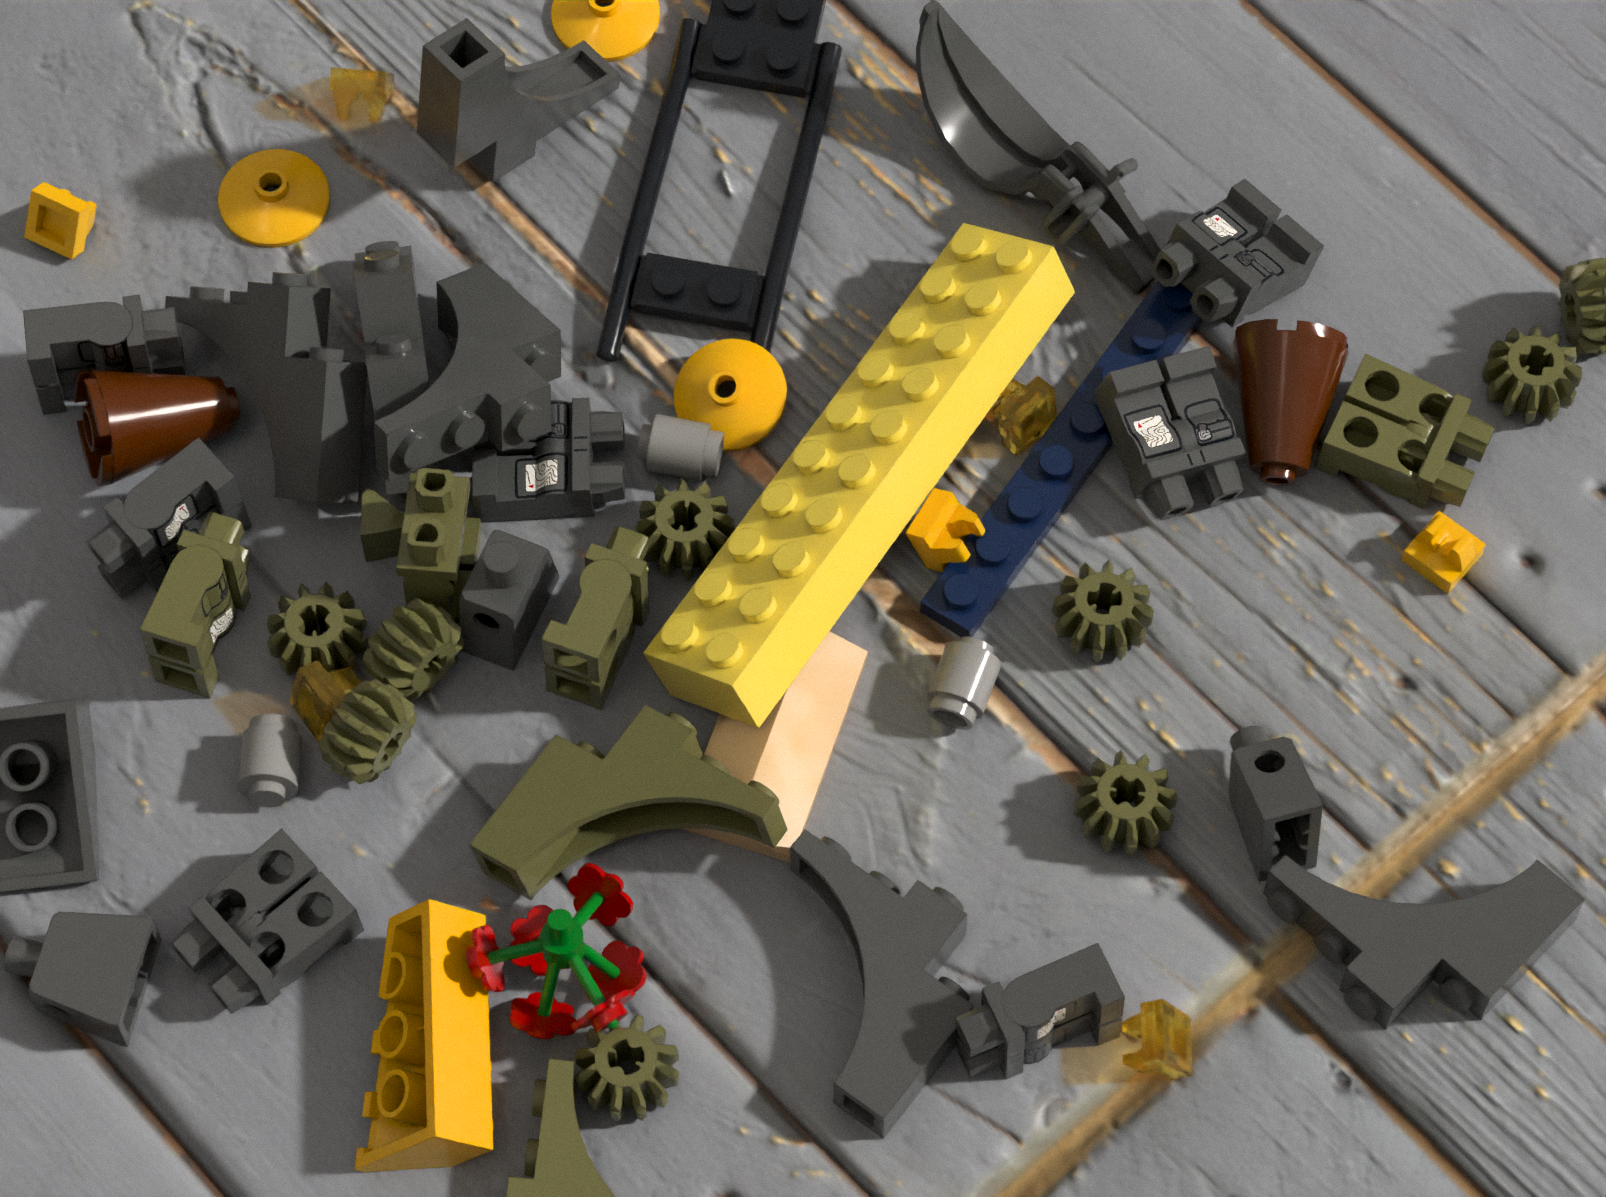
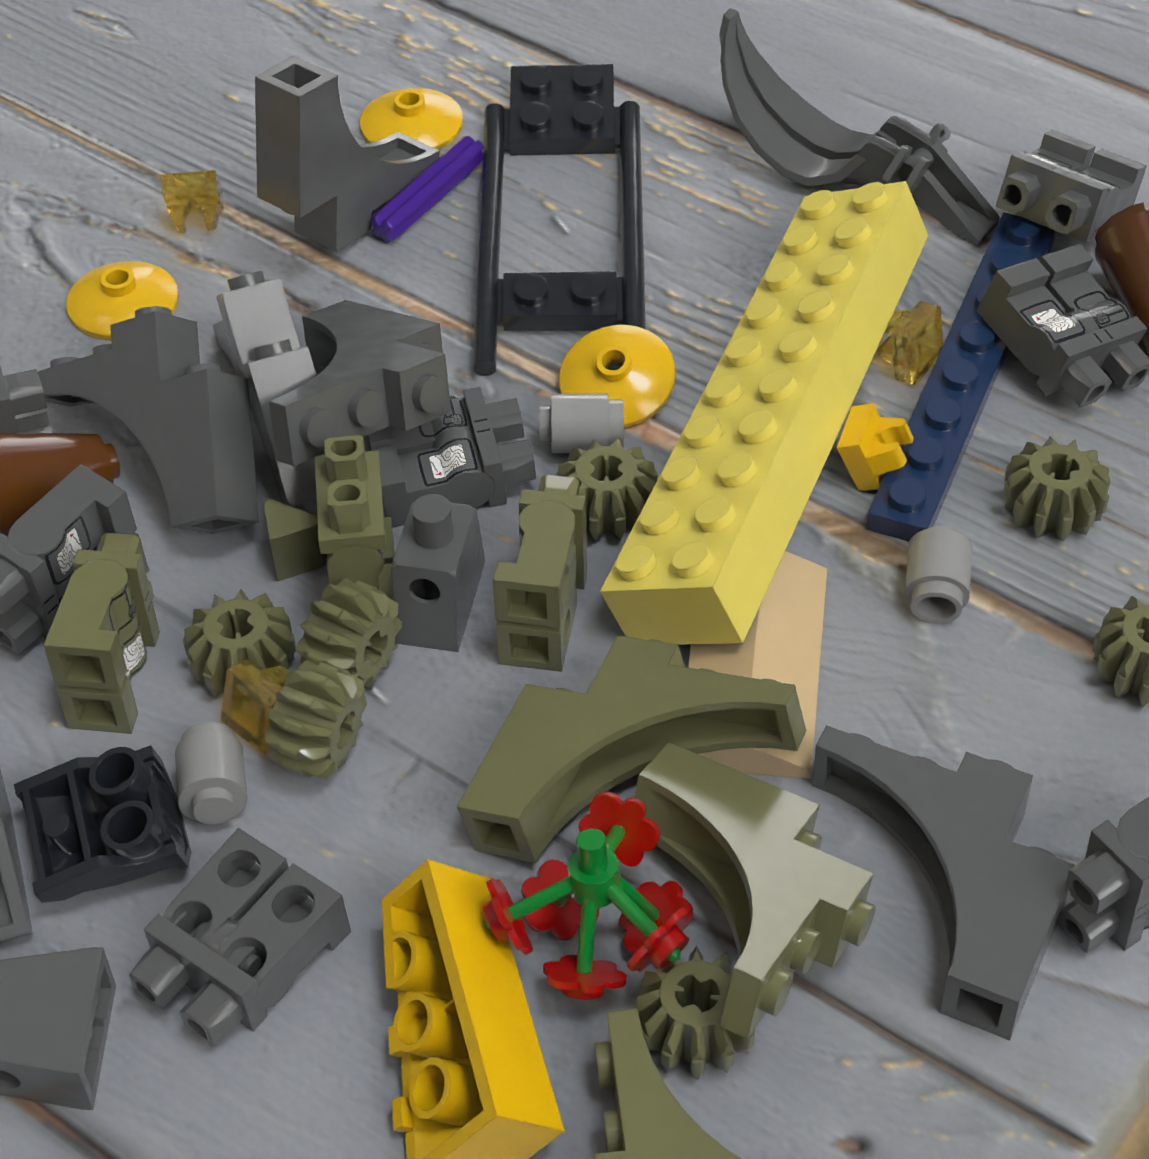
camera: 10 degrees left, 15 degrees down
none -> black slope [14,745,192,903]
none -> dark purple axle [370,136,484,243]
none -> olive arch [634,742,876,1039]

